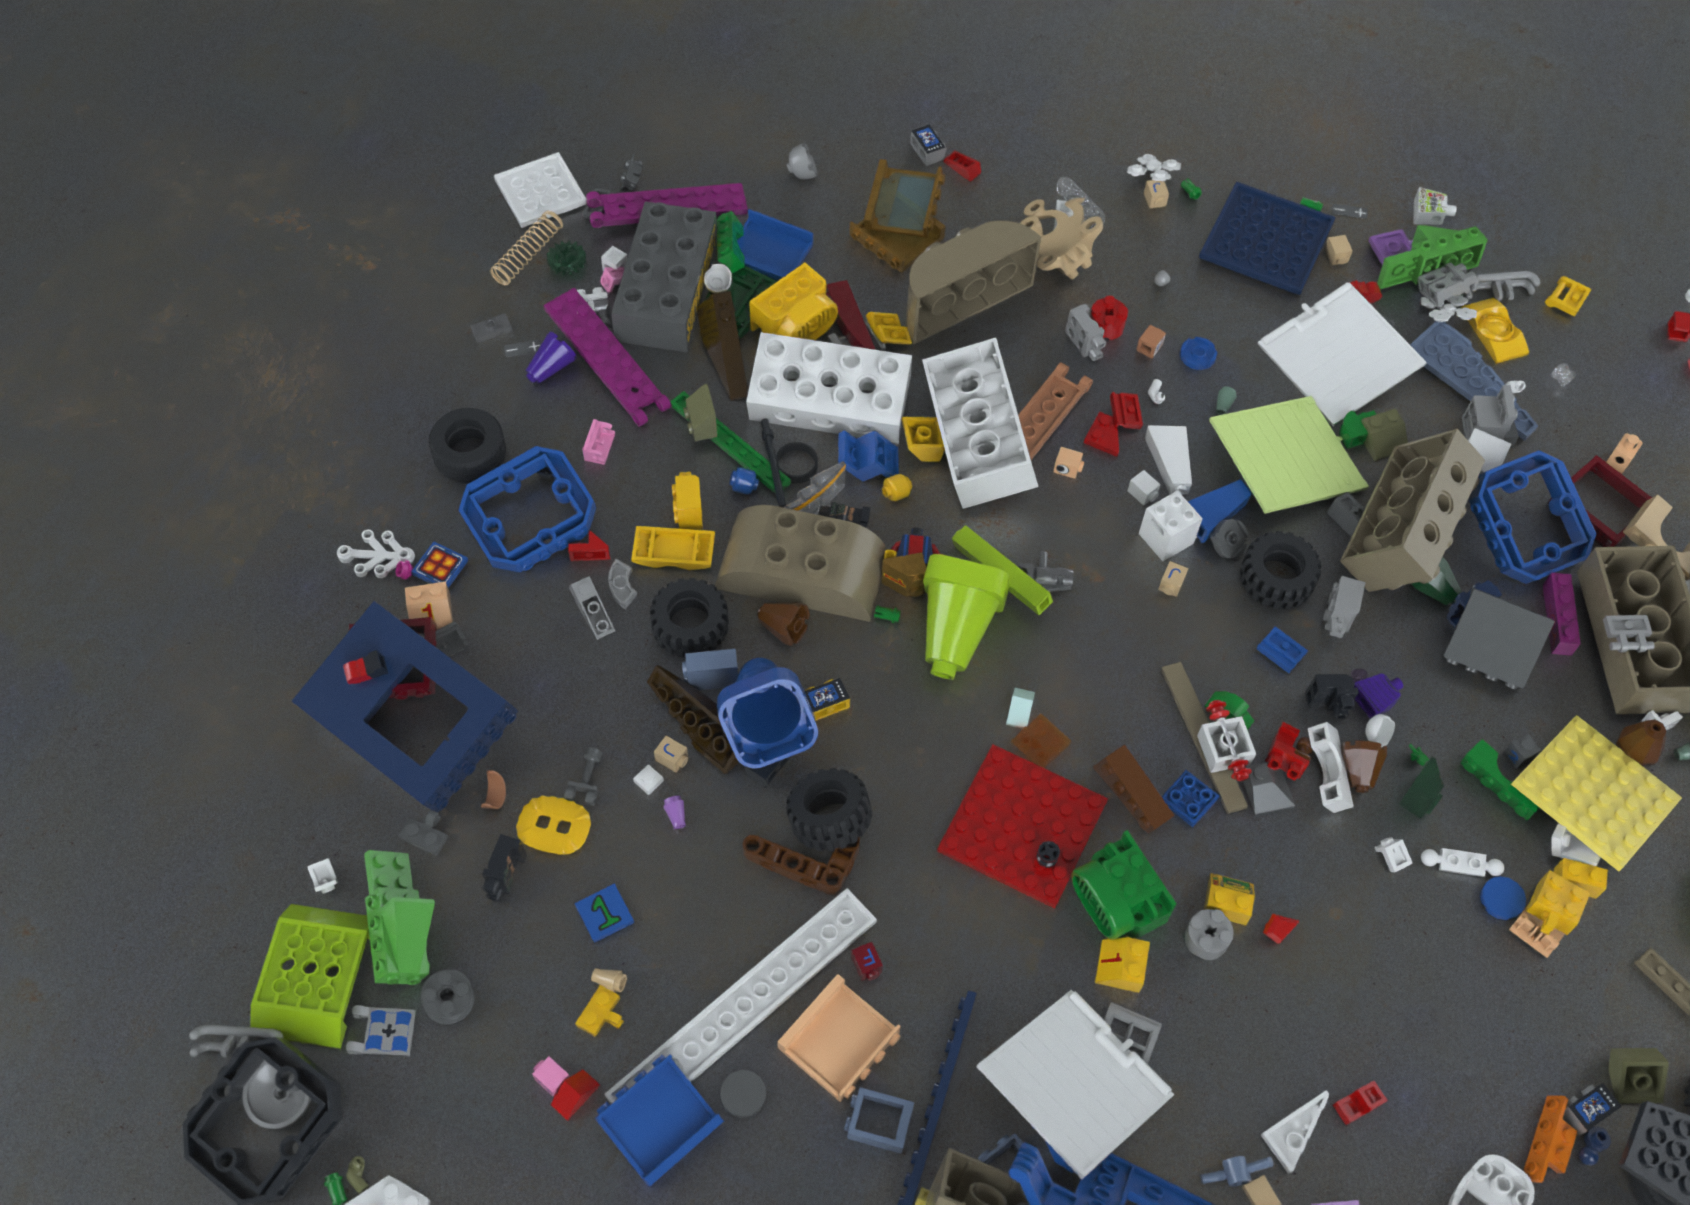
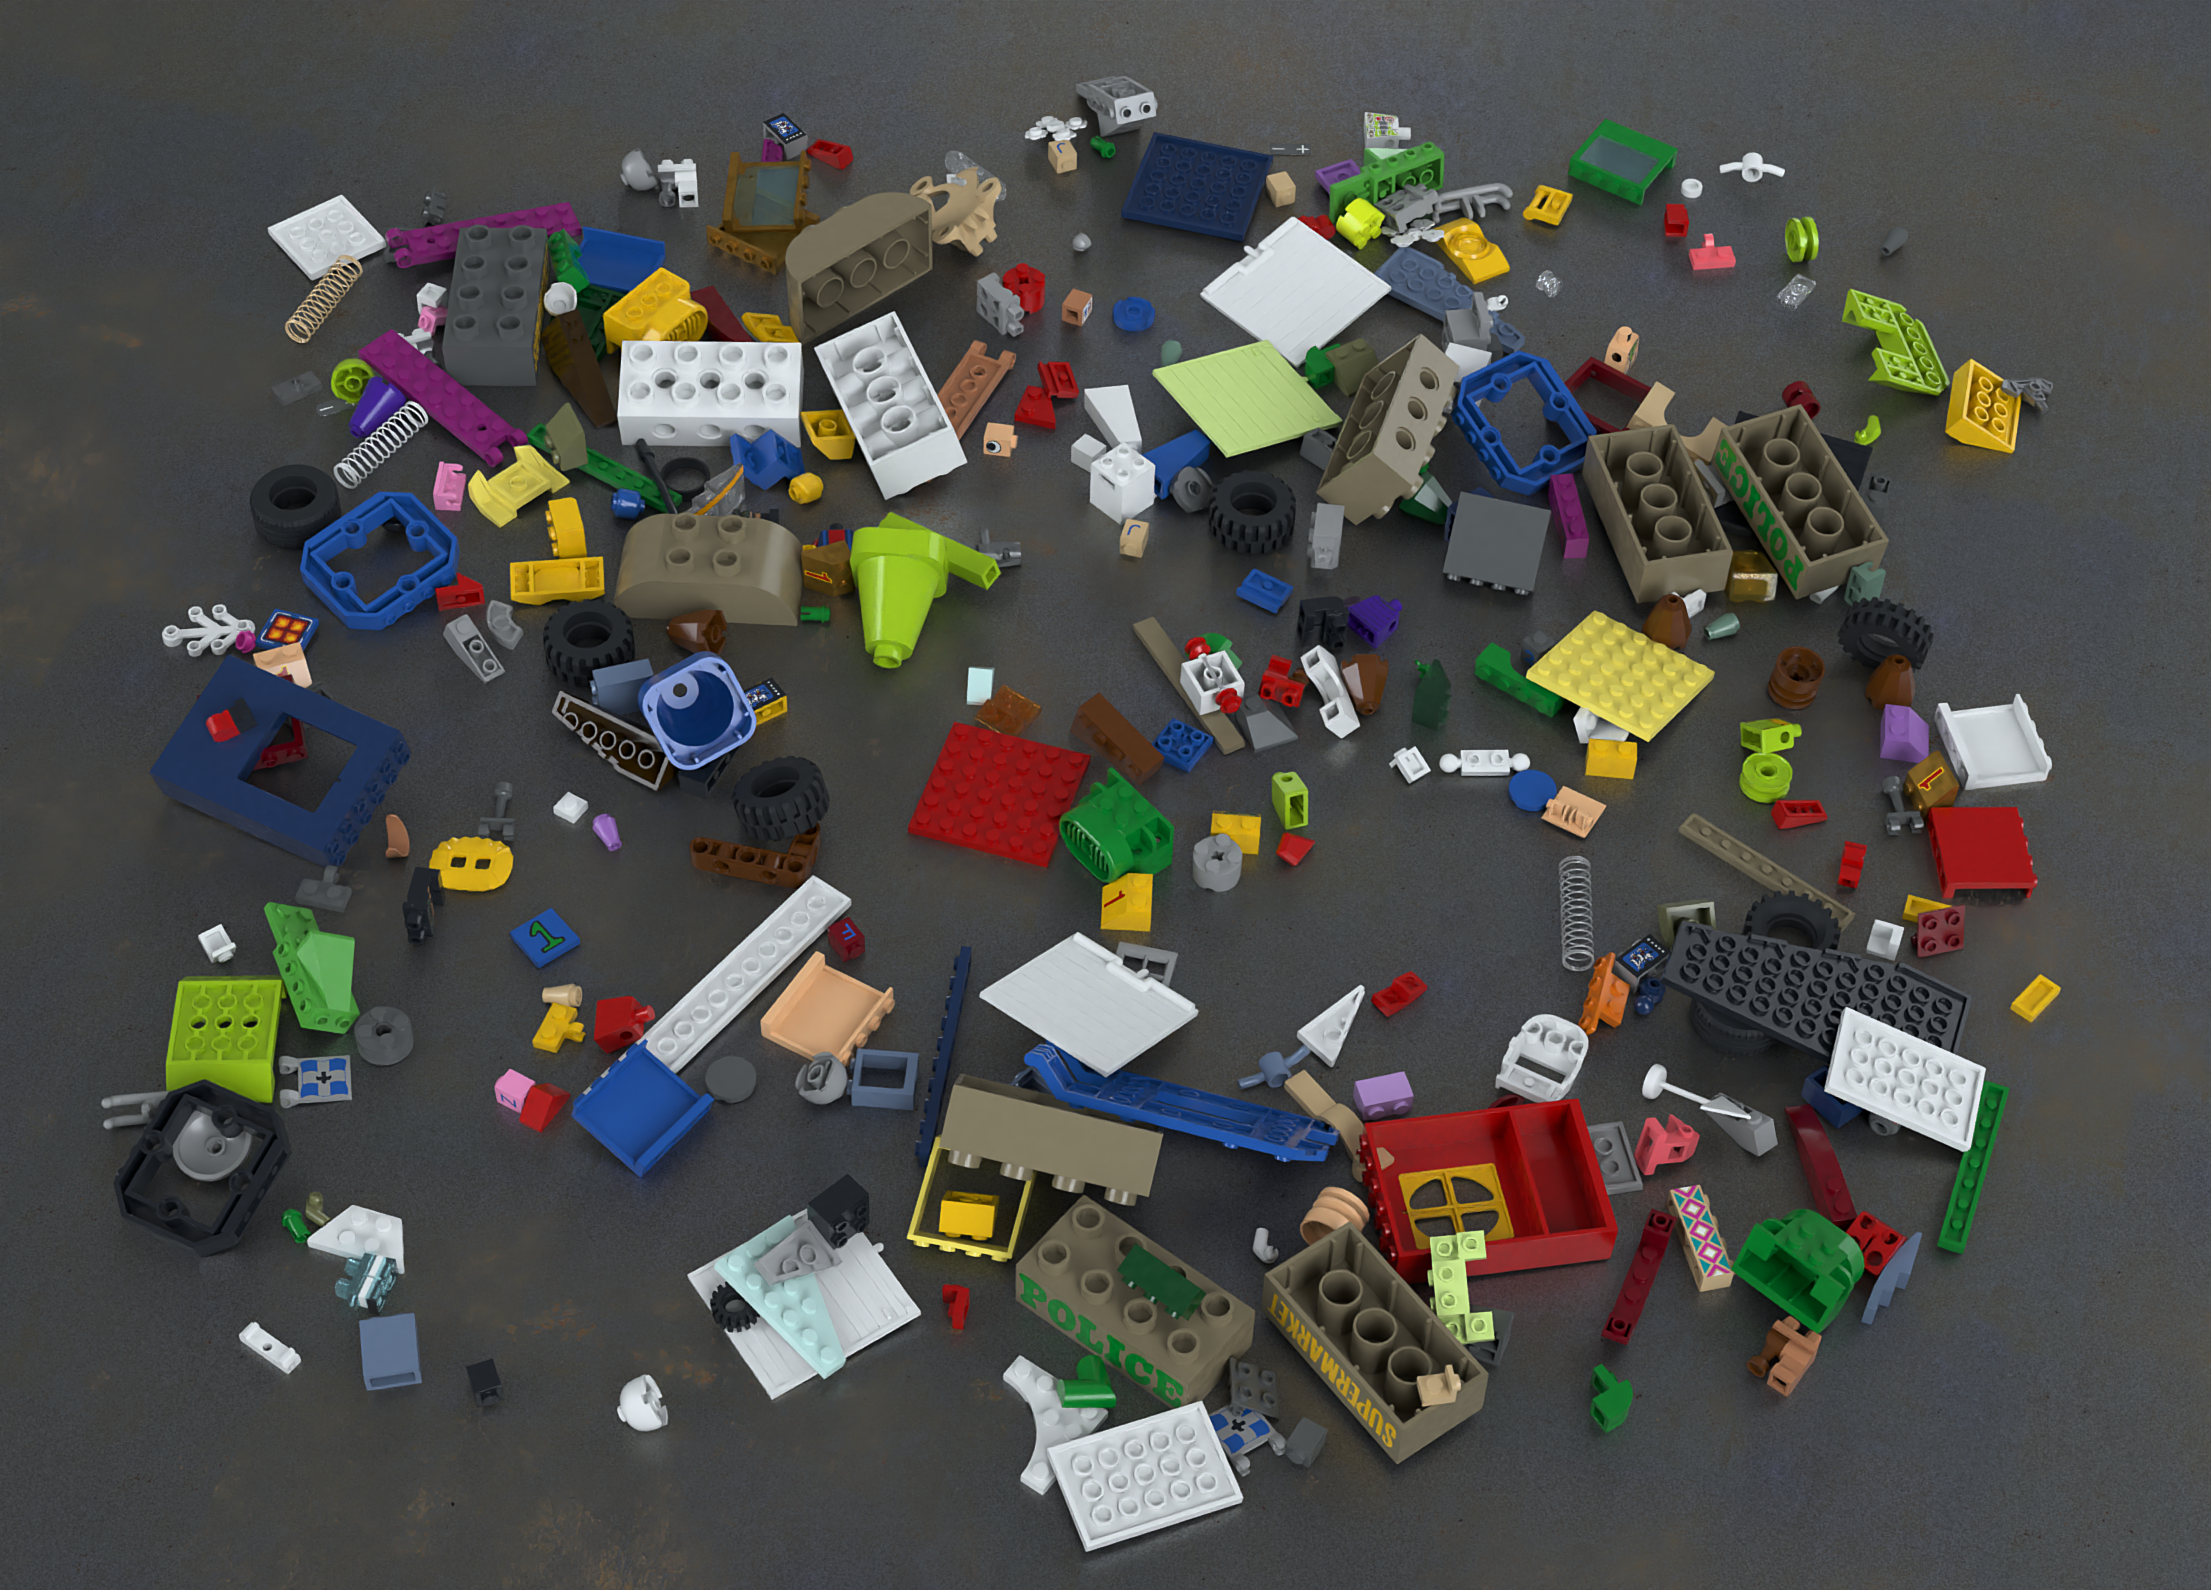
camera: 10 degrees left, 10 degrees down
clear green gear [547,240,586,276] -> none
tan brick [654,736,689,773] -> none
black wheel [1036,841,1060,868] -> none
white arm [1148,379,1165,404] -> none
green pin [1300,196,1323,212] -> none
white hair [1365,714,1395,748] -> none
yellow hinge [1526,870,1590,935] -> none
light grey plate [1603,615,1654,652] -> none
none -> lime cylinder [331,358,375,404]
none -> white piece [334,401,428,489]
none -> light yellow piece [468,445,570,528]
none -> red torso [594,996,655,1054]
none -> white hips [658,159,699,207]
none -> magenta plate [761,139,783,171]
none -> light grey cylinder [795,1052,848,1105]
none -> light grey wedge [1075,76,1158,137]
none -> lime torso [1271,771,1308,830]
none -> neon yellow brick [1336,198,1385,249]
none -> light grey piece [1559,856,1595,971]
none -> green panel [1568,119,1678,205]

